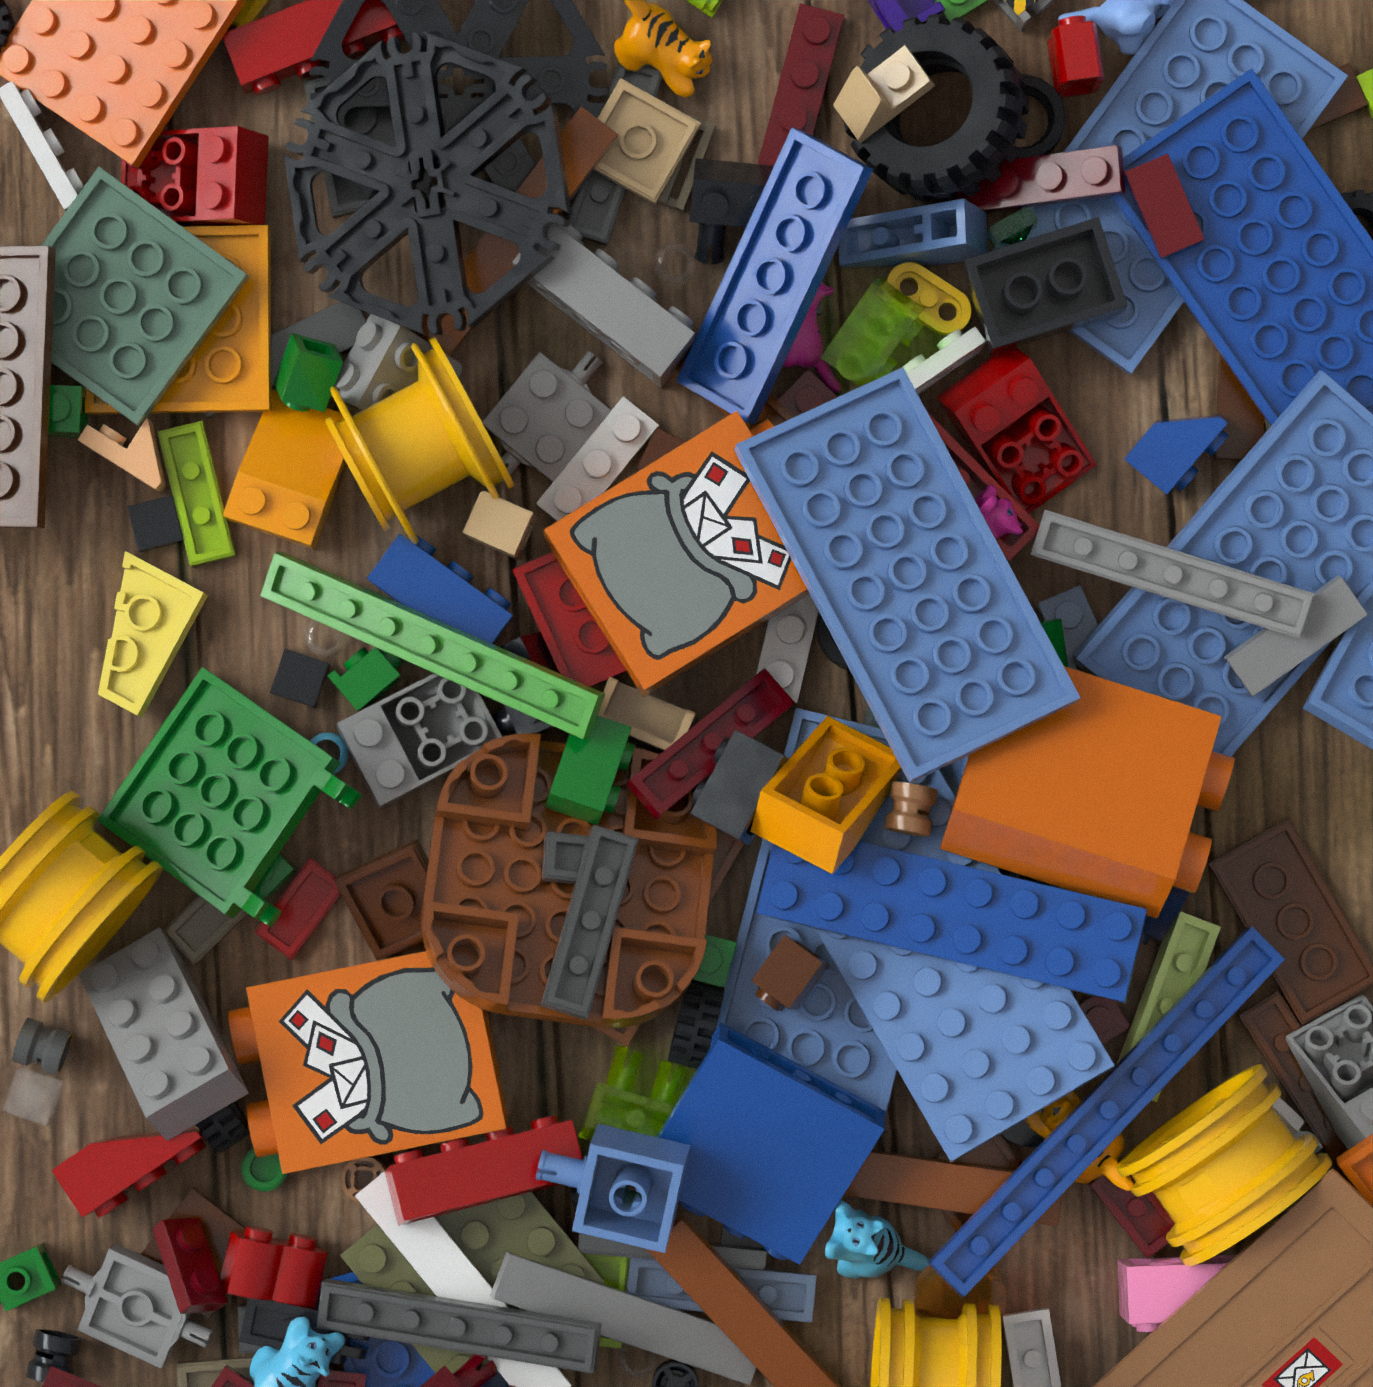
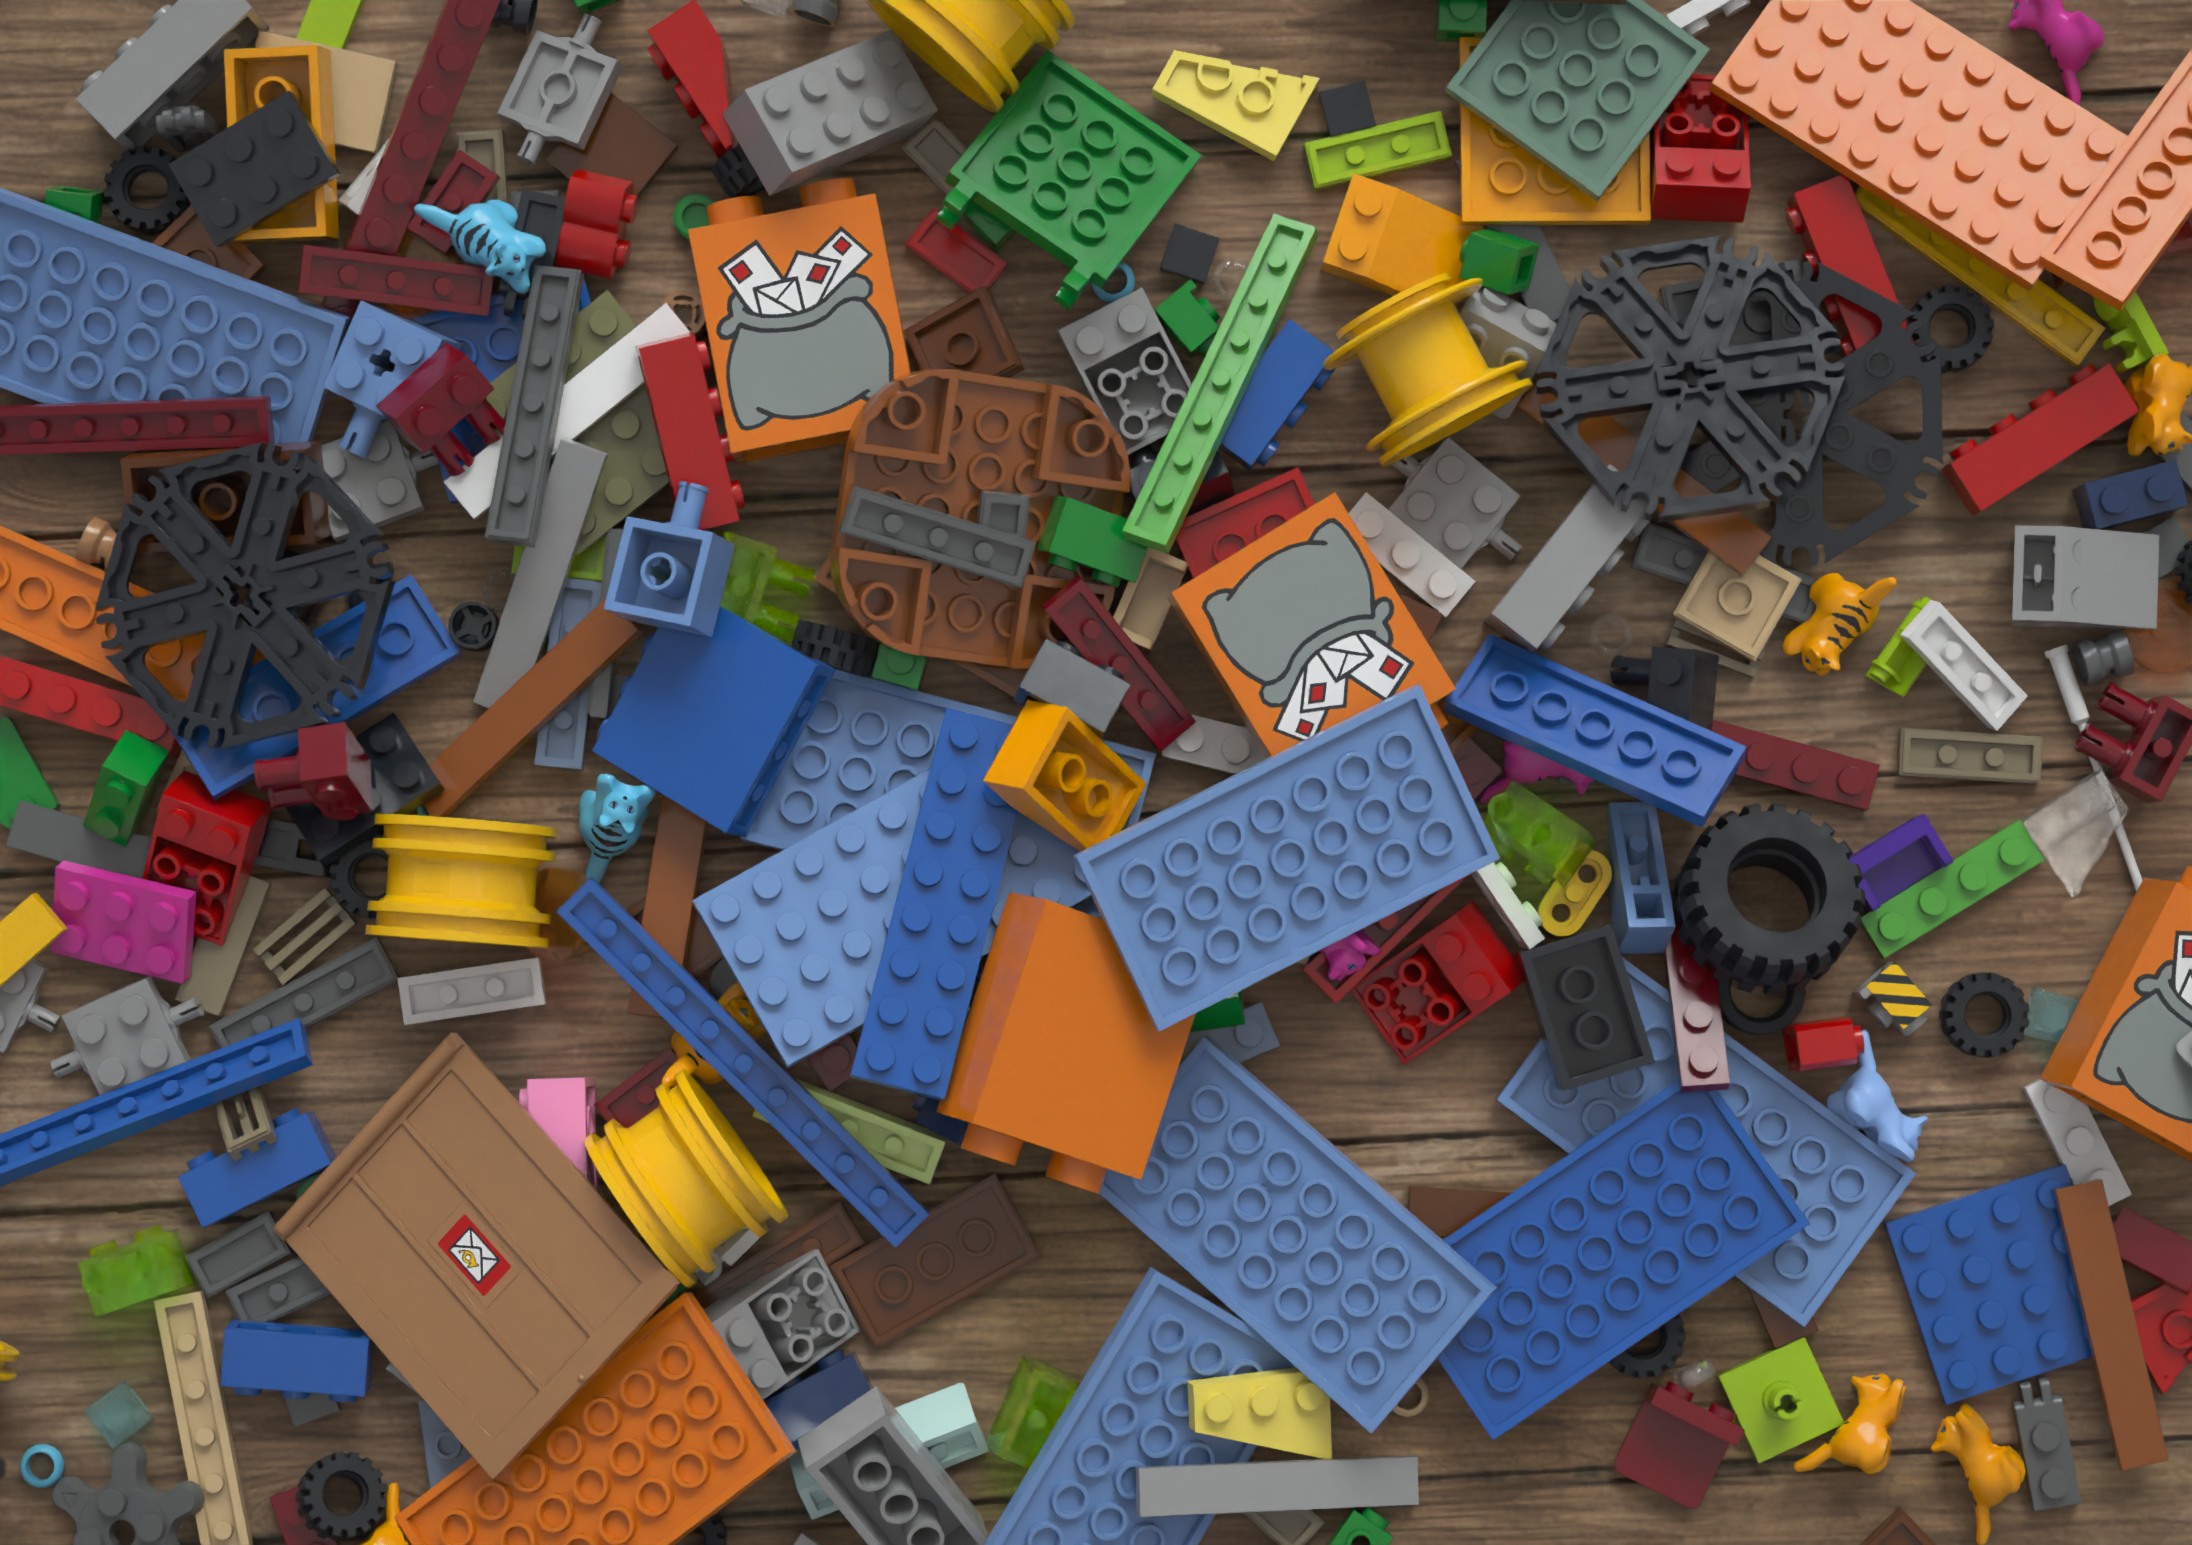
camera: 90 degrees right, 0 degrees up
light nougat slope [78,418,167,494] -> none
dark red plate [152,1217,228,1314] -> none
tan panel [462,491,538,560] -> none
reddish brown brick [751,935,830,1011] -> none
tan slope [833,45,935,143] -> none
medium nougat wheel [884,781,938,837] -> none
clear green tile [987,206,1038,250] -> none
light grey tile [1030,509,1316,639] -> none
dark red tile [1124,154,1205,259] -> none
blue slope [1124,415,1229,494] -> none
light grey tile [1224,575,1368,697] -> none

